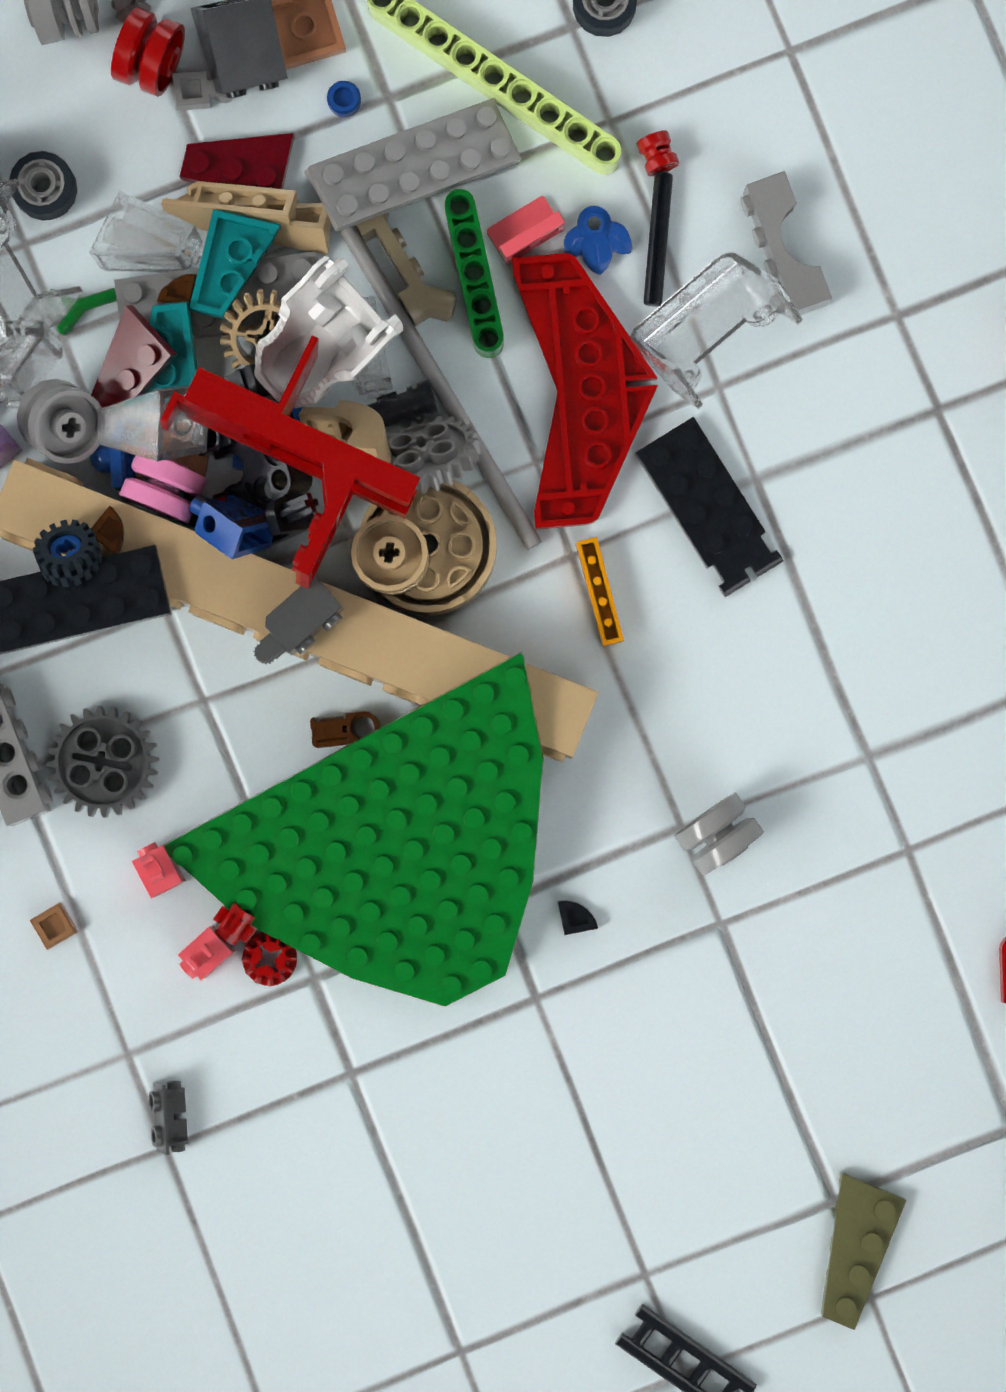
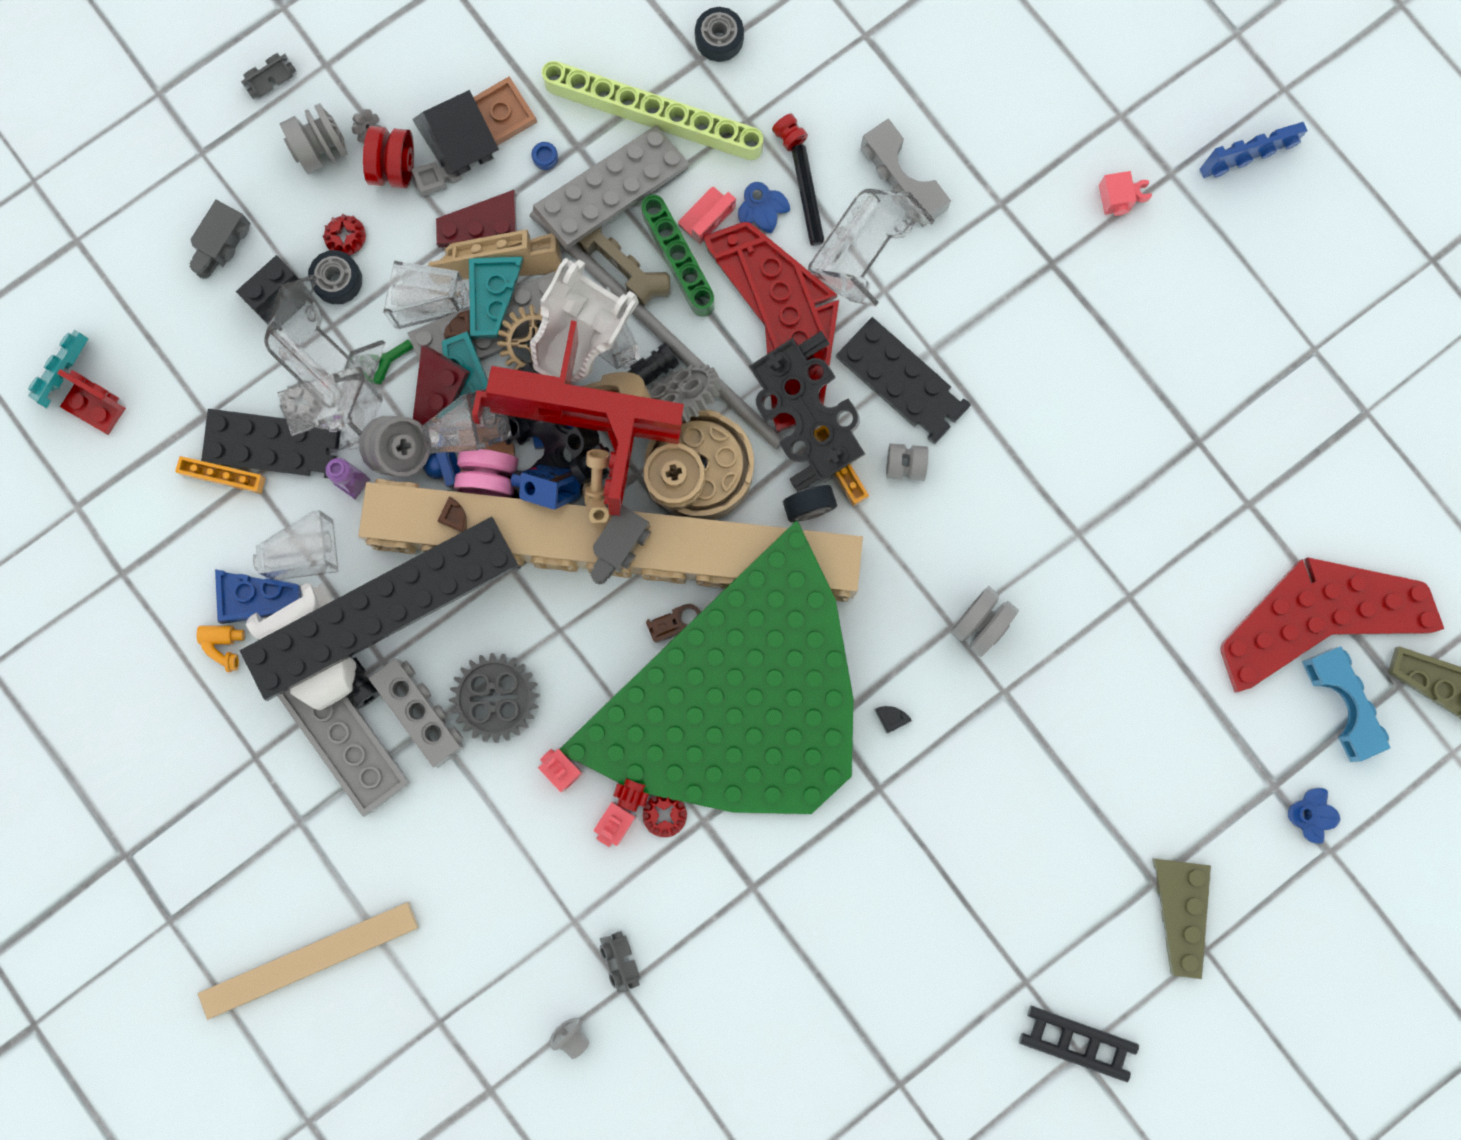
camera: 15 degrees left, 5 degrees down
medium nougat tile [30,902,79,950] -> none
black bush [33,519,103,587] -> none
none -> red gear [322,214,366,256]
none -> light grey piece [549,1018,589,1059]
none -> tan bar [582,449,609,523]
none -> black gear [749,331,866,492]
none -> black wheel [782,485,838,522]
none -> light grey wheel [886,443,928,481]

